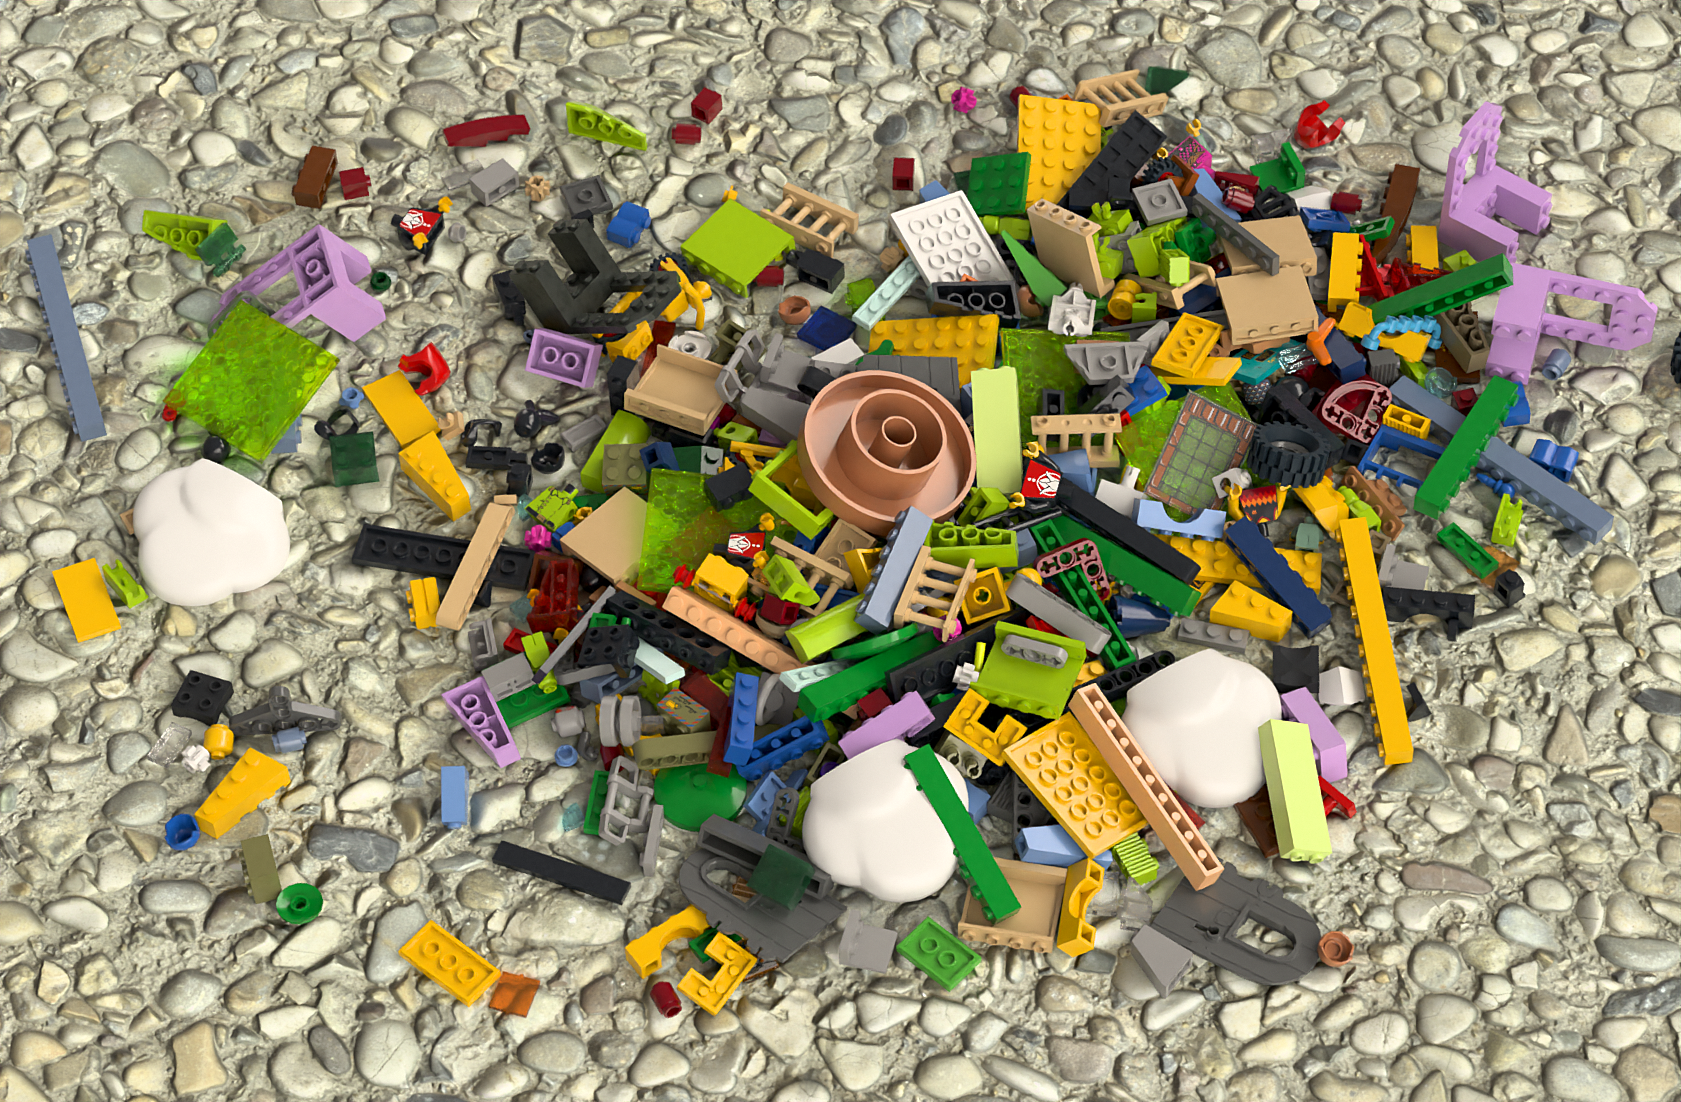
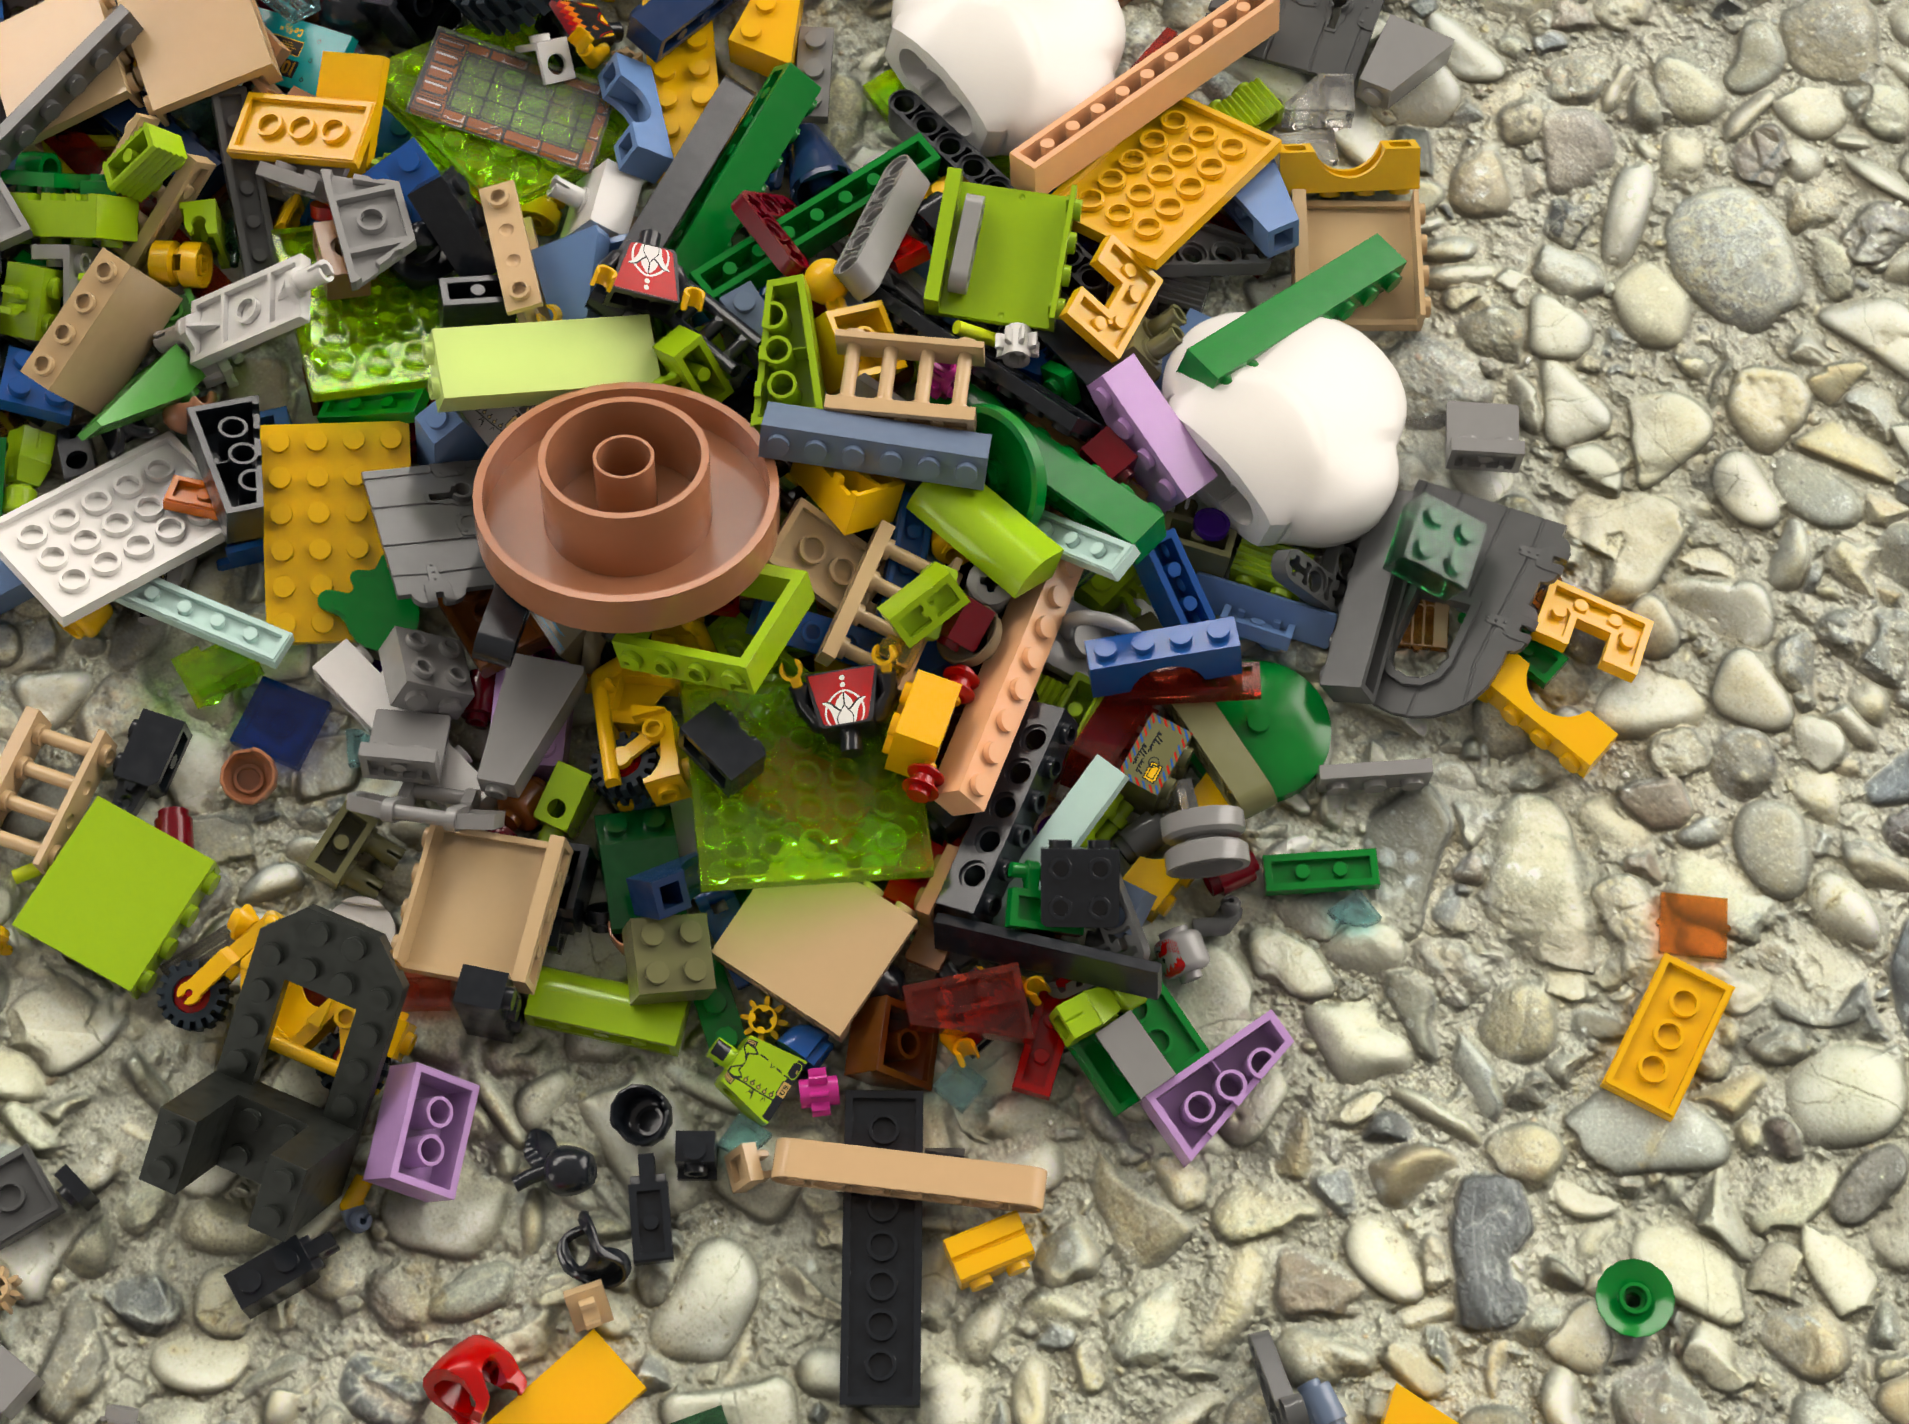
camera: 105 degrees left, 15 degrees up
olive brick [238,834,282,904] -> none
yellow wedge [398,430,471,522] -> none
medium blue slope [441,766,469,829] -> none
light grey hinge [468,618,499,671] -> none
black tile [492,840,631,905] -> none
medium blue plate [555,744,578,767] -> none
light grey tile [560,414,608,452] -> none
light grey bar [598,756,654,846] -> none
blue brick [606,201,651,248] -> none
dark red brick [650,981,682,1018] -> none
tan gear [879,246,905,273] -> none
bright green tile [896,916,981,992] -> none

